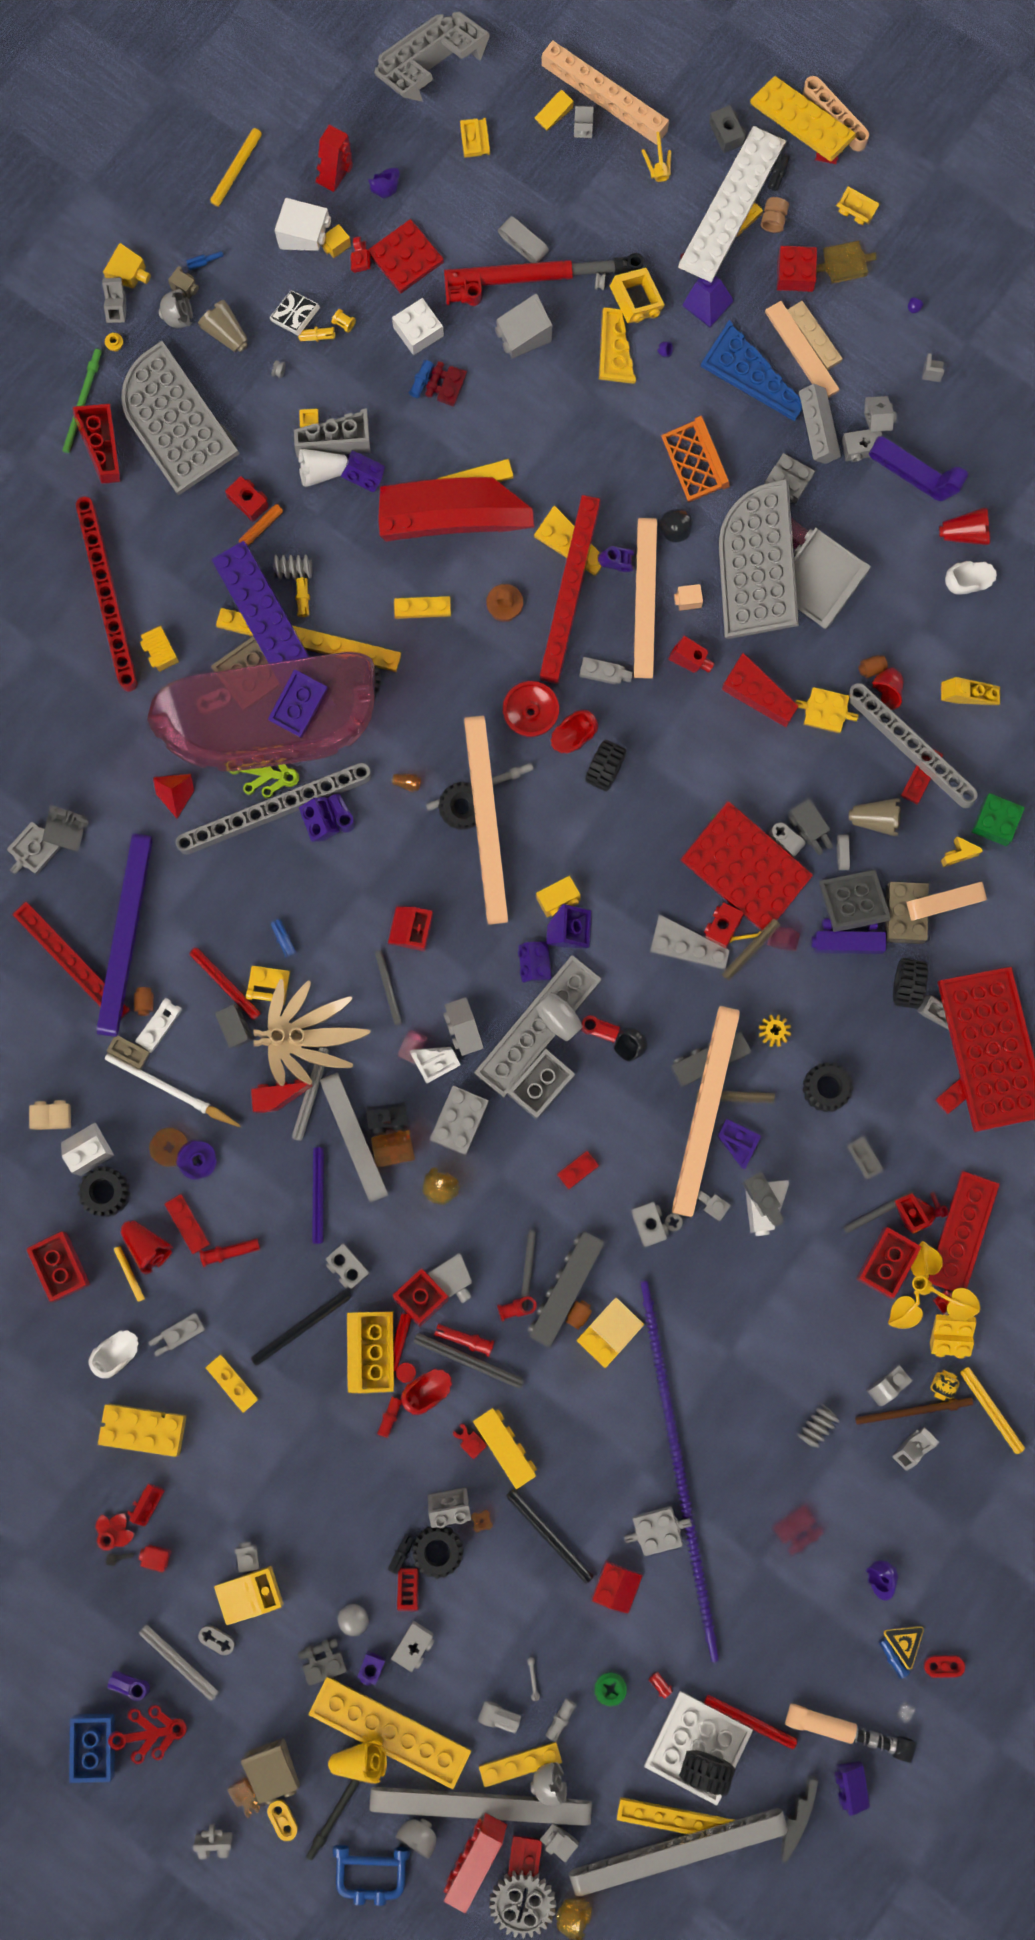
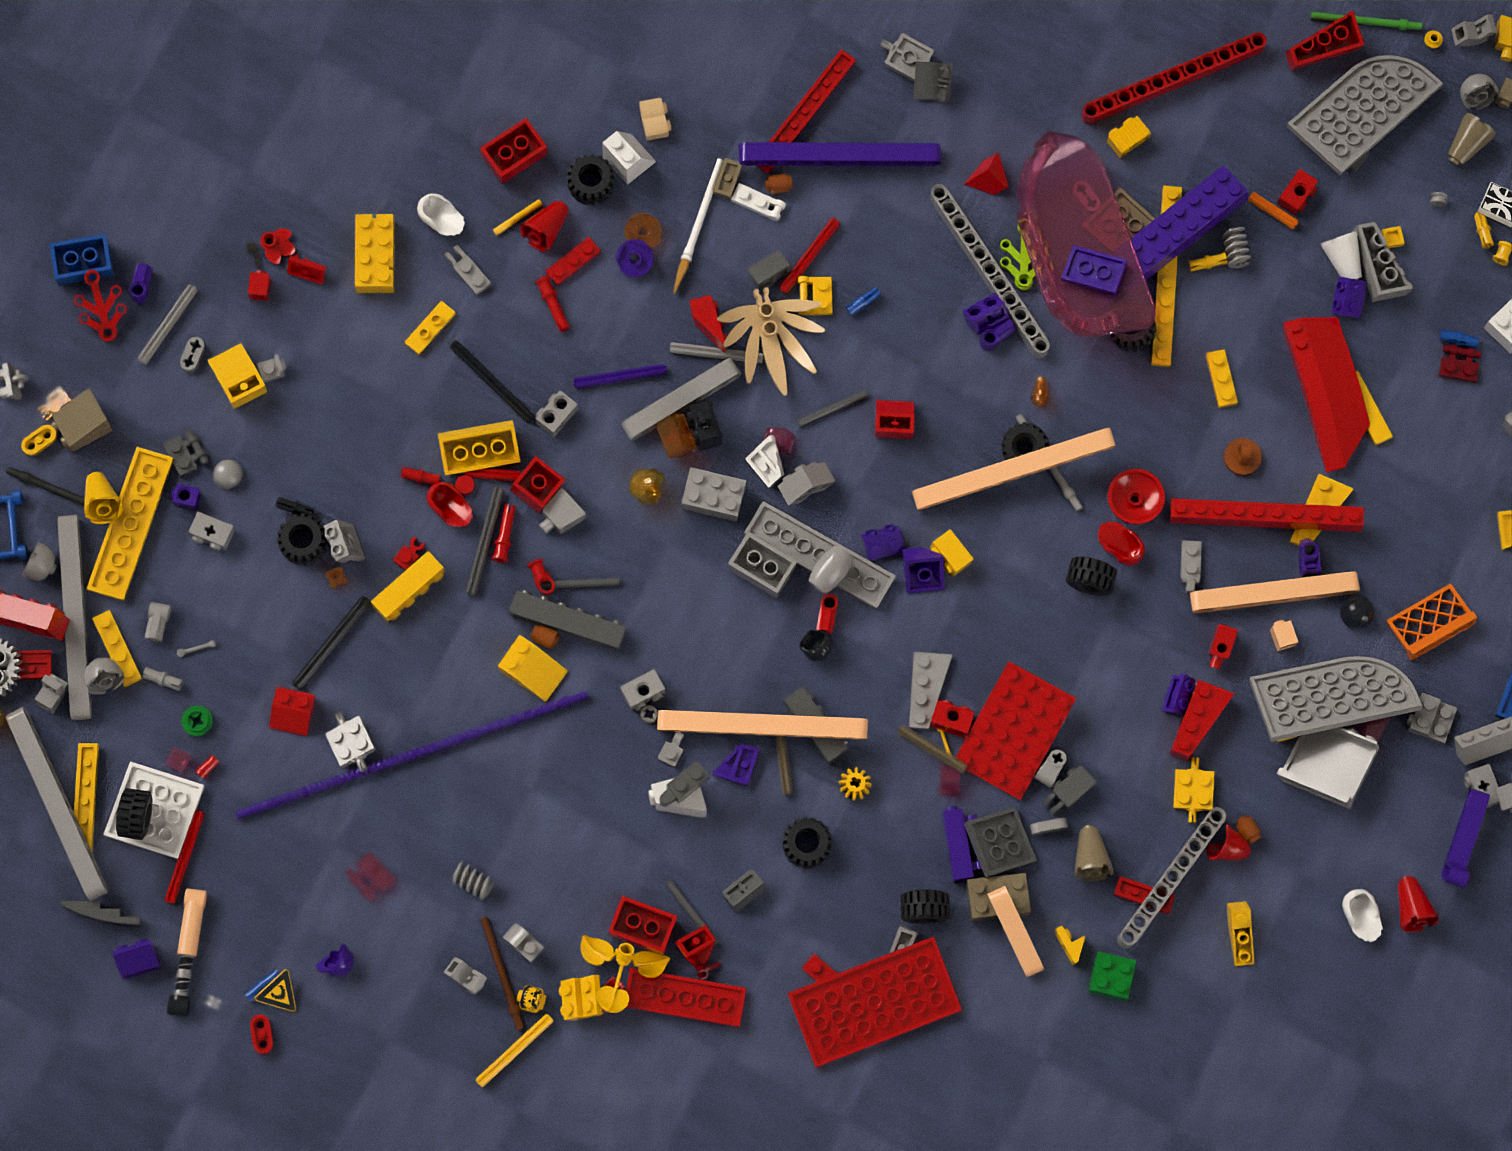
camera: 75 degrees right, 5 degrees down
red slope [397,1568,419,1611] -> none
red plate [557,1151,599,1190] -> none
none -> clear pink plate [165,747,192,773]
none -> dark purple bracket [1161,673,1195,716]

